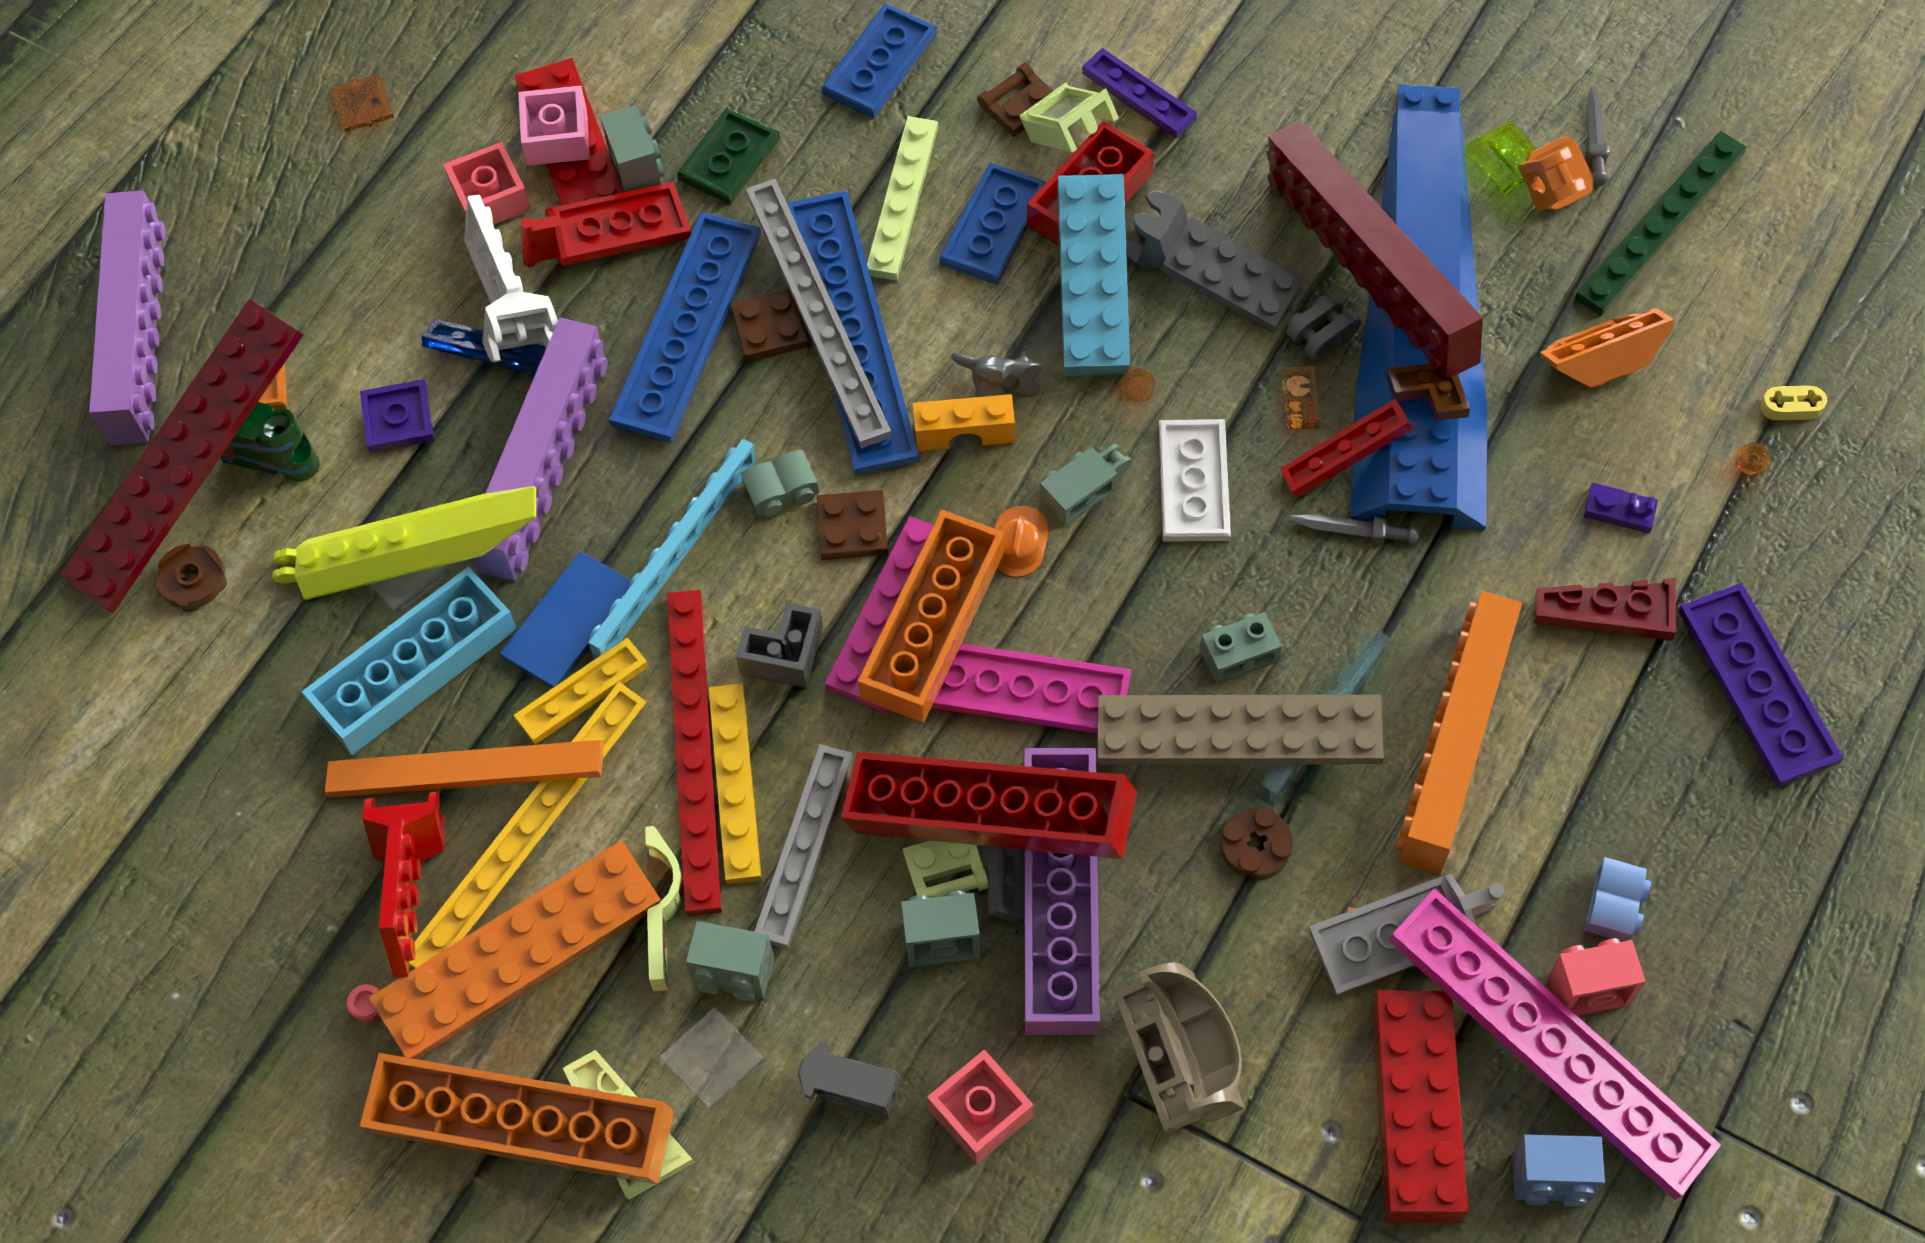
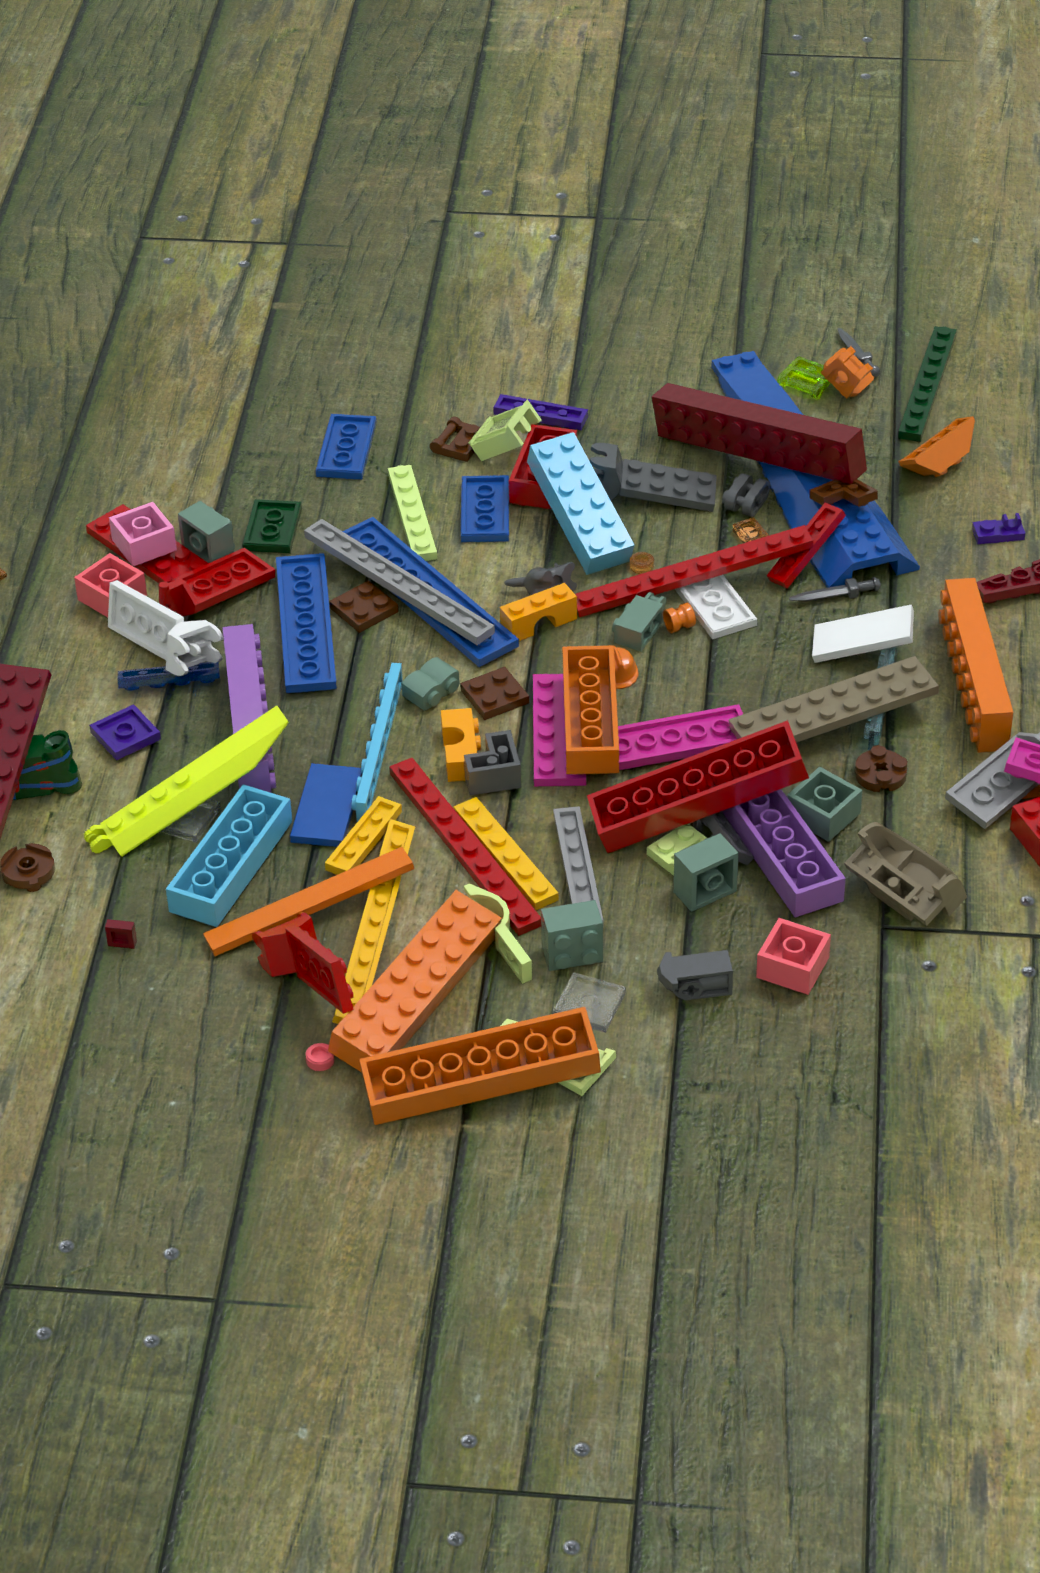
camera: 25 degrees left, 20 degrees down
sand green brick [1200,612,1282,684] -> none
none -> dark red plate [105,919,137,949]
none -> light orange arch [441,708,481,782]
none -> red plate [575,525,814,618]
none -> orange wheel [663,603,696,633]
none -> sand green brick [787,767,862,842]
none -> white tile [812,604,914,663]

